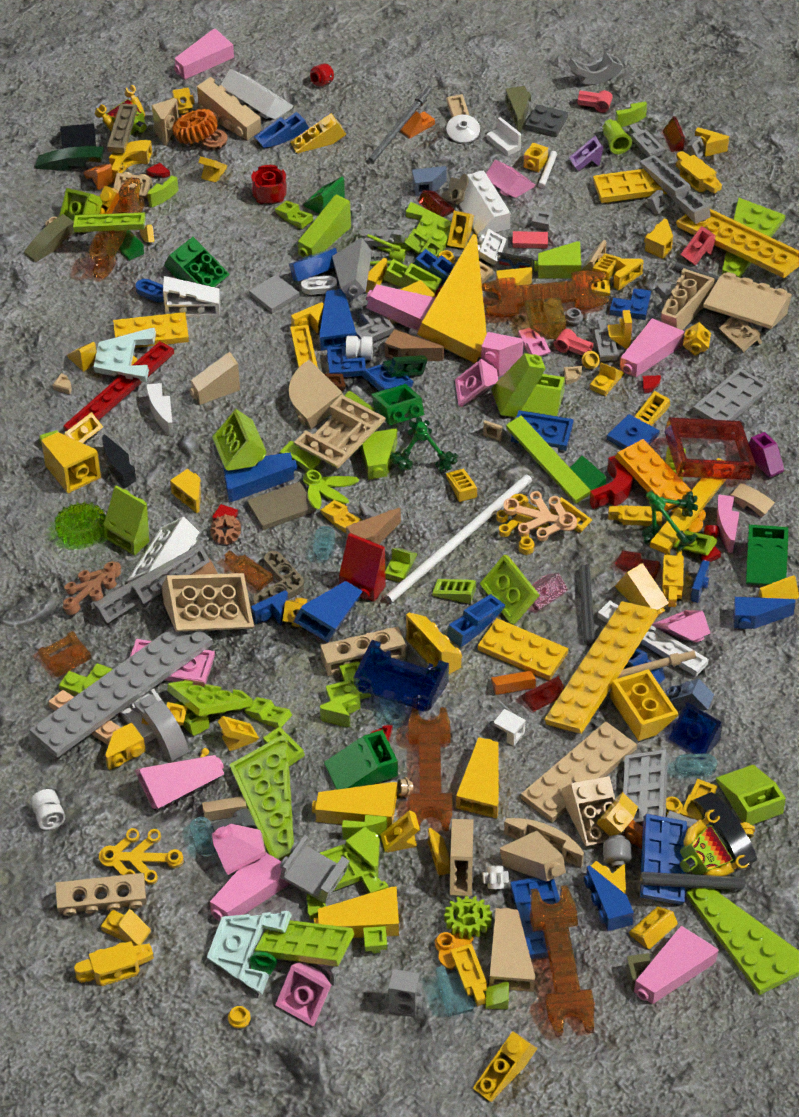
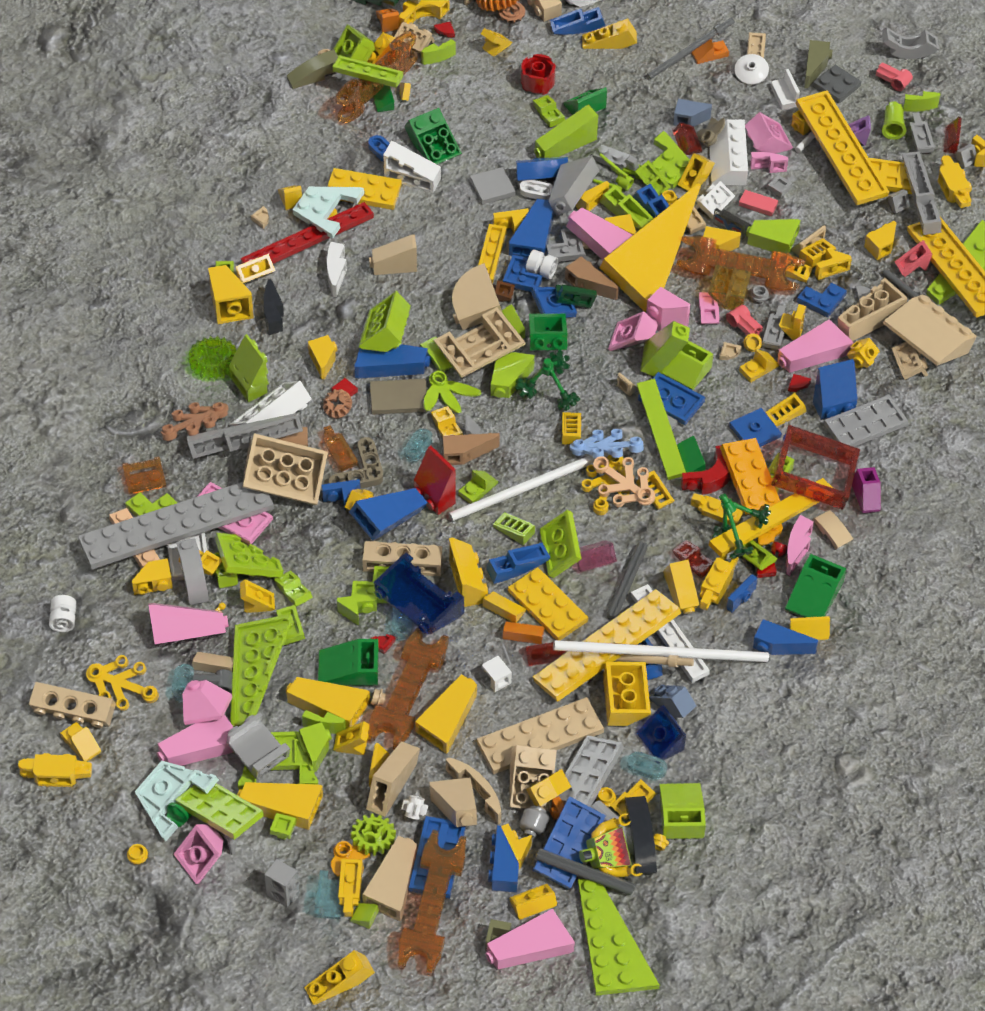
camera: 20 degrees right, 5 degrees up
bright pink slope [652,610,710,643] -> none
none -> yellow slope [483,591,526,623]
none -> white piece [553,640,769,662]
none -> light blue plant [570,429,644,459]
none -> bright pink slope [750,152,788,173]
none -> yellow plate [795,90,889,206]
none -> blue slope [813,359,857,420]

